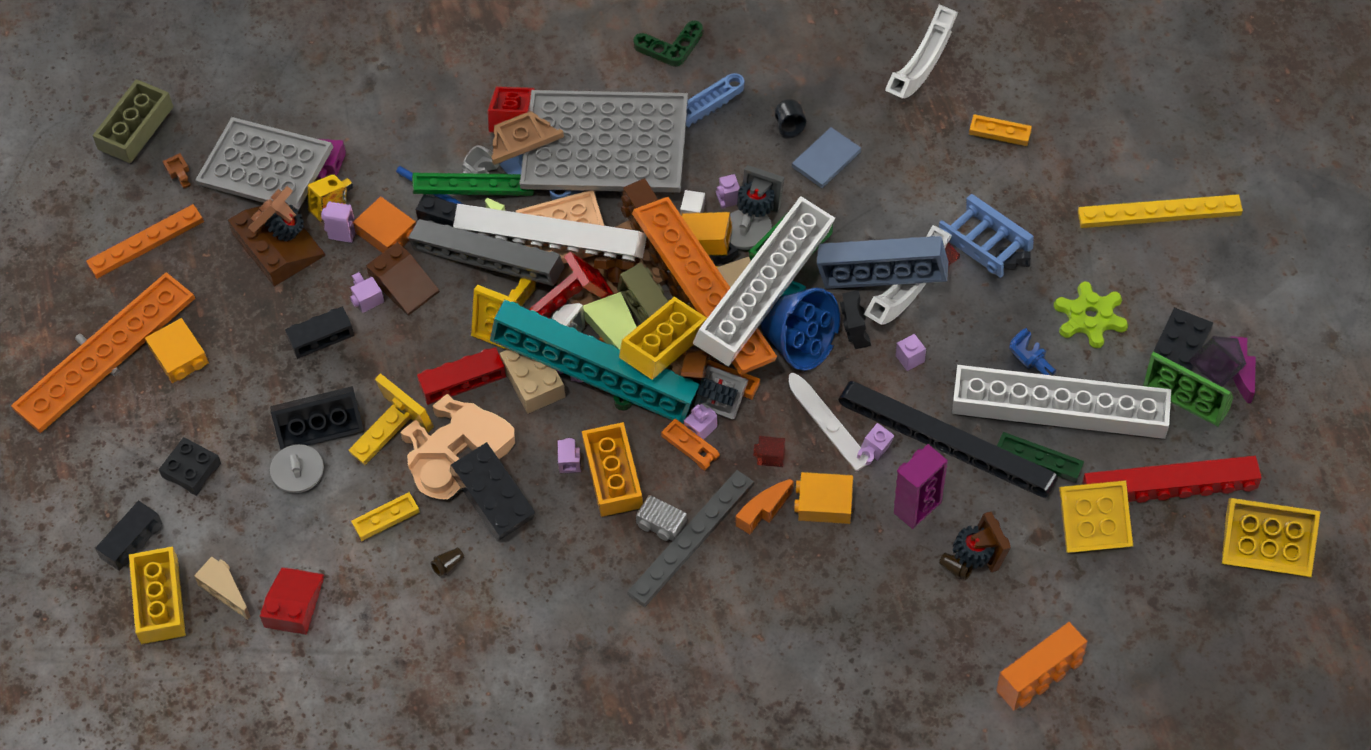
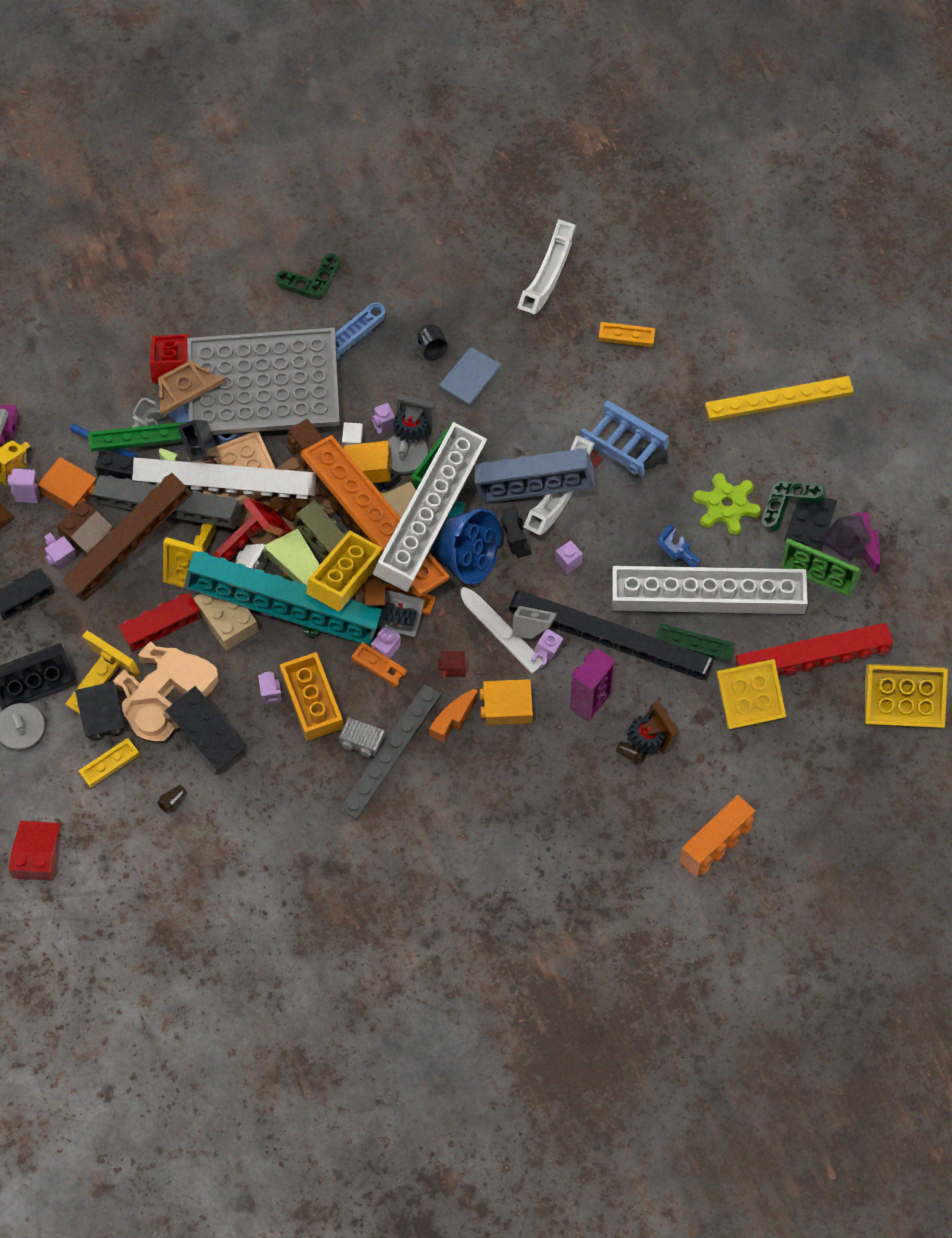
camera: 10 degrees left, 5 degrees up
none -> reddish brown brick [62,472,192,601]
none -> black brick [75,681,125,739]
none -> black brick [178,420,220,463]
none -> light grey slope [513,606,556,639]
none -> dark green beam [762,481,826,532]

